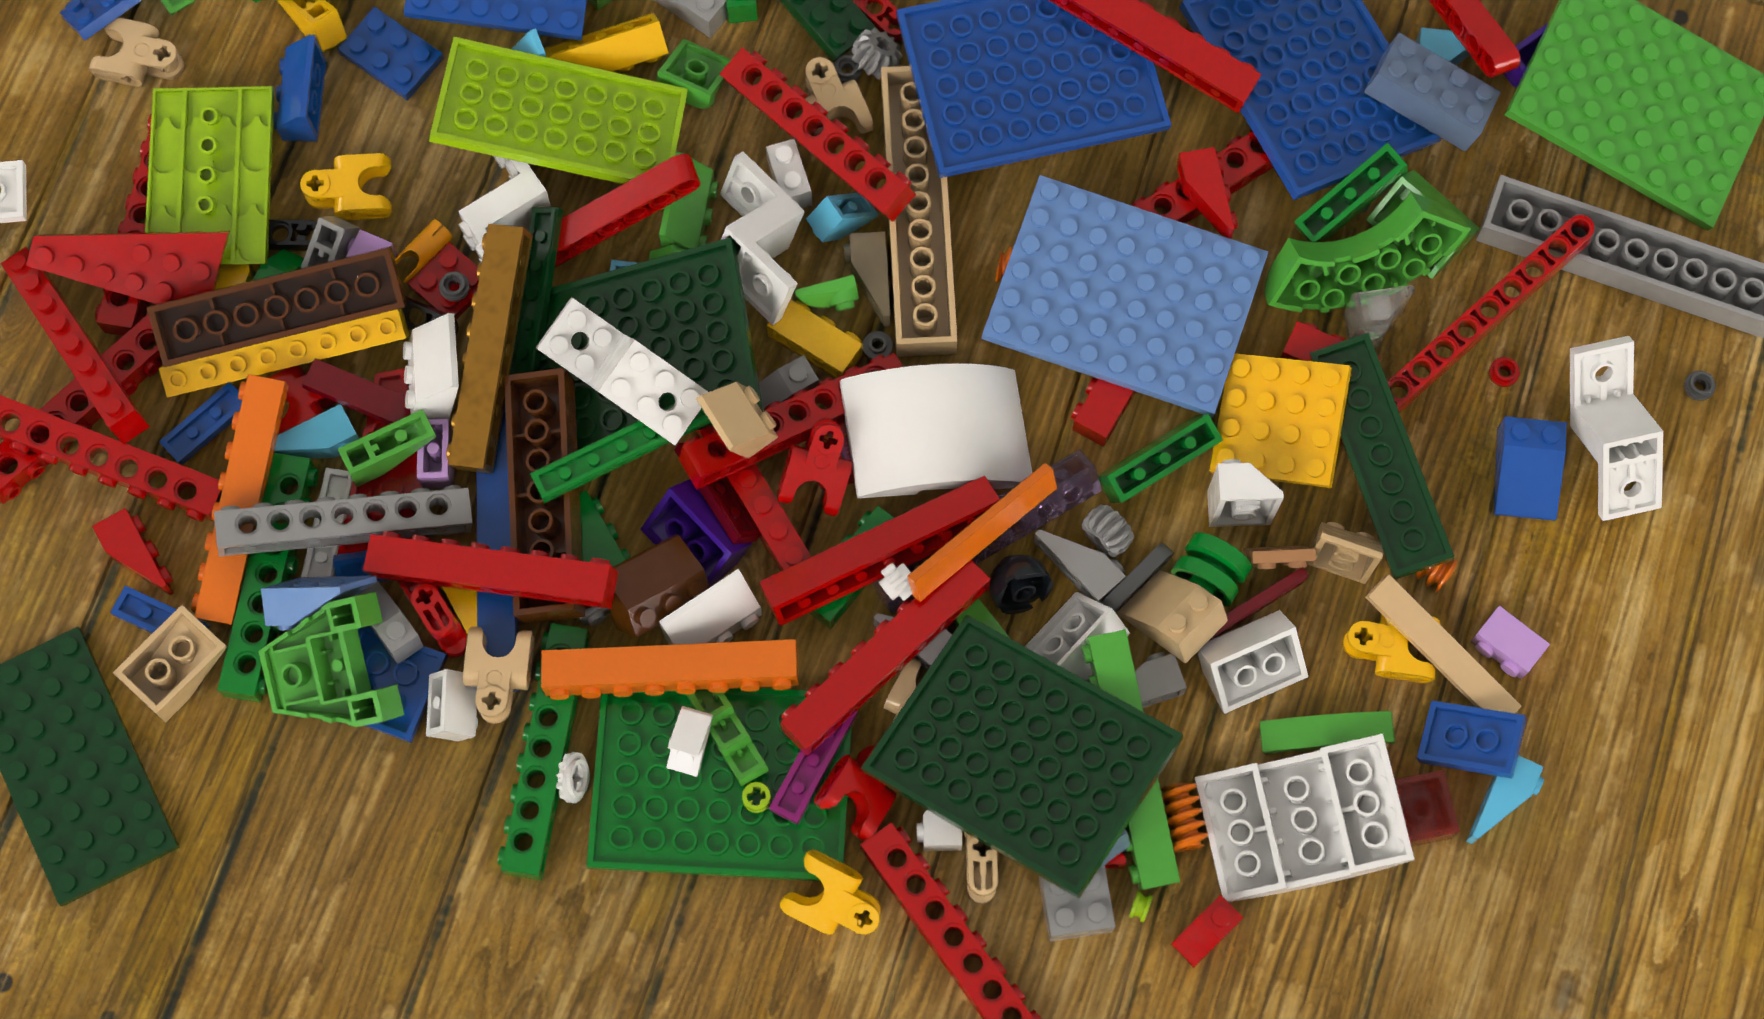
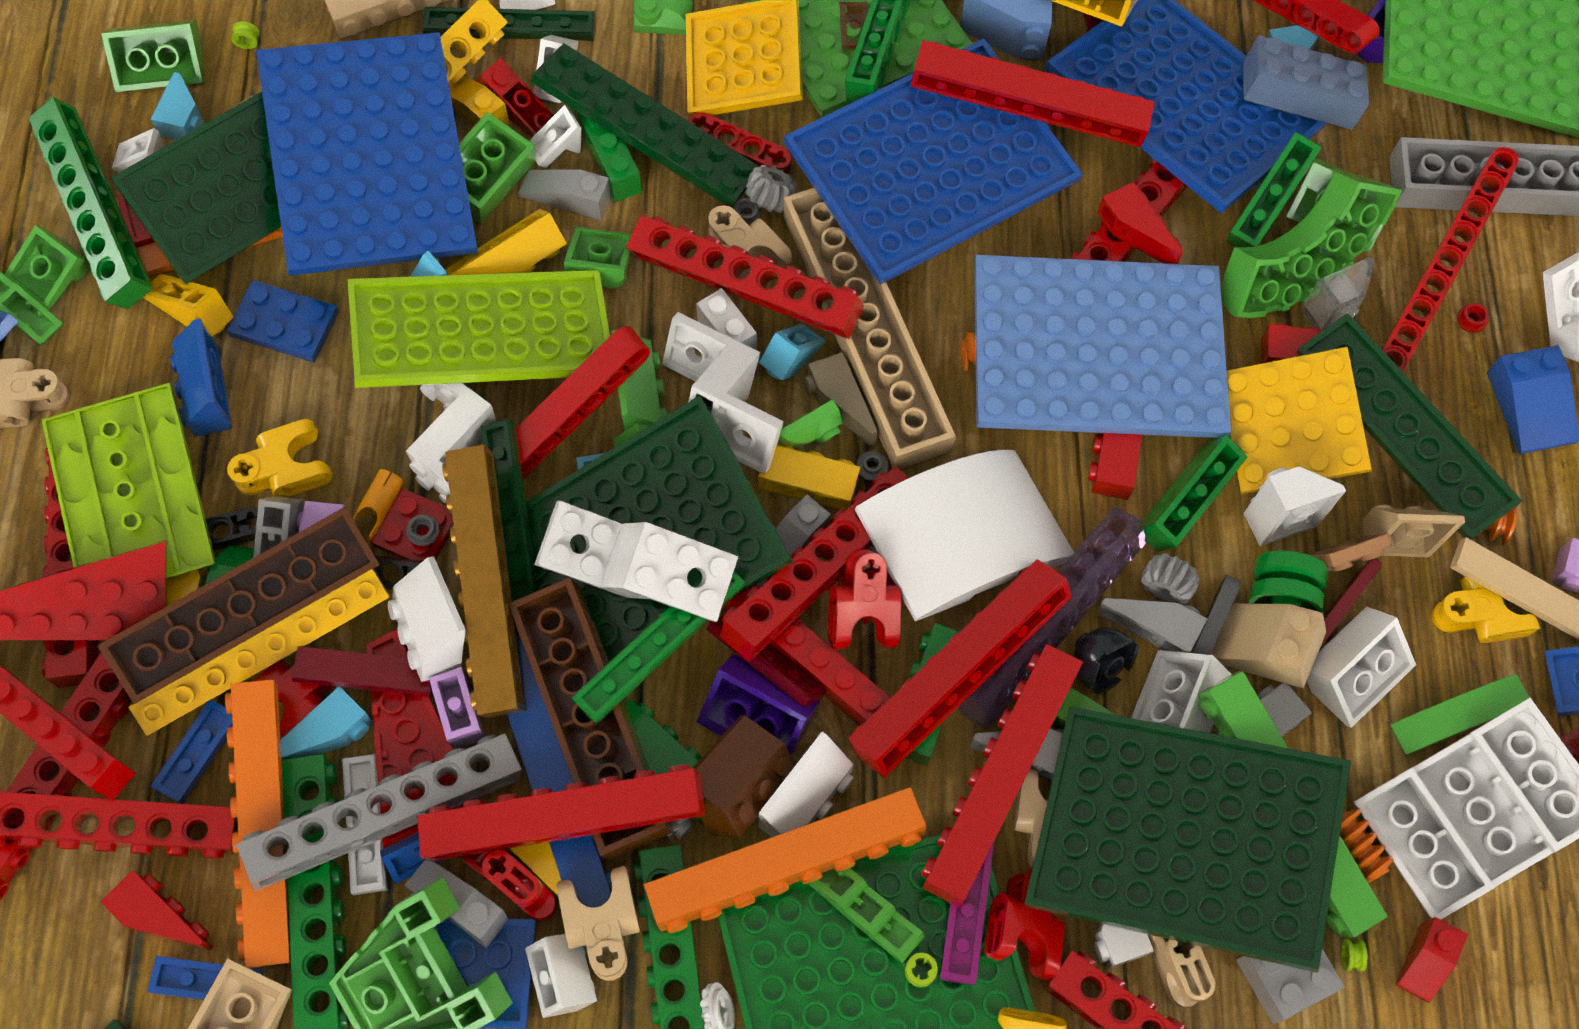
camera: 20 degrees left, 5 degrees down
medium blue slope [261,575,377,631] -> none
bright green slope [338,409,436,487] -> none
white slope [666,706,713,777] -> none
tan slope [696,382,778,459] -> none
white gear [878,563,912,601] -> none
orange tile [907,463,1057,601] -> none

